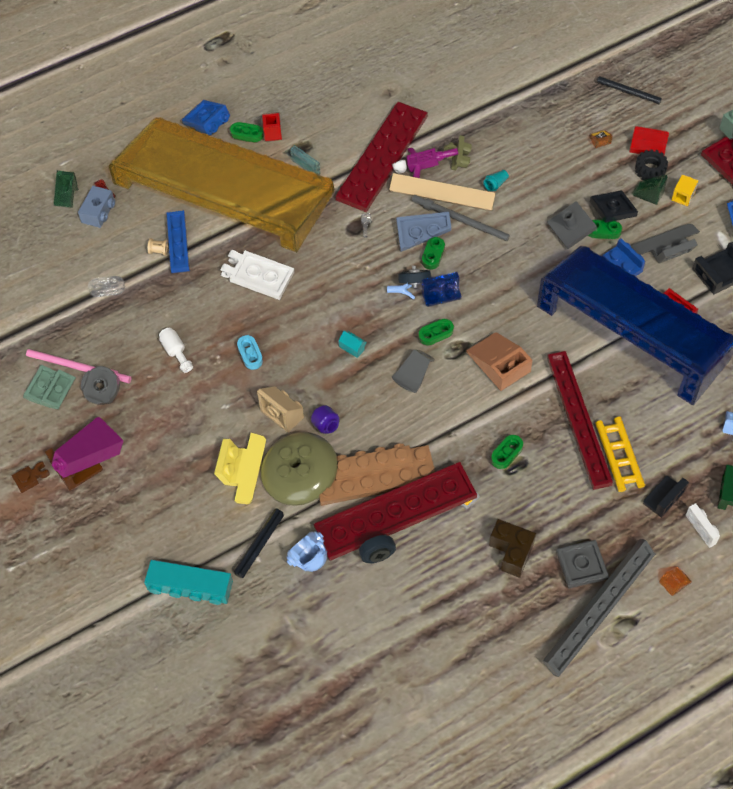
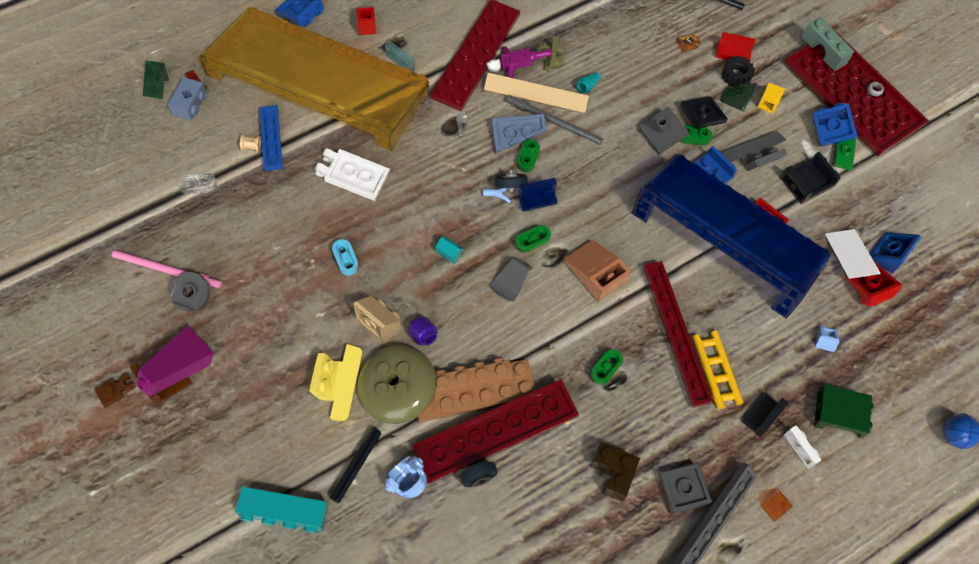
camera: 10 degrees left, 5 degrees up
sand green slope [23,365,76,410] -> none
white piece [159,328,193,373] -> none
green plate [230,122,264,142] -> none

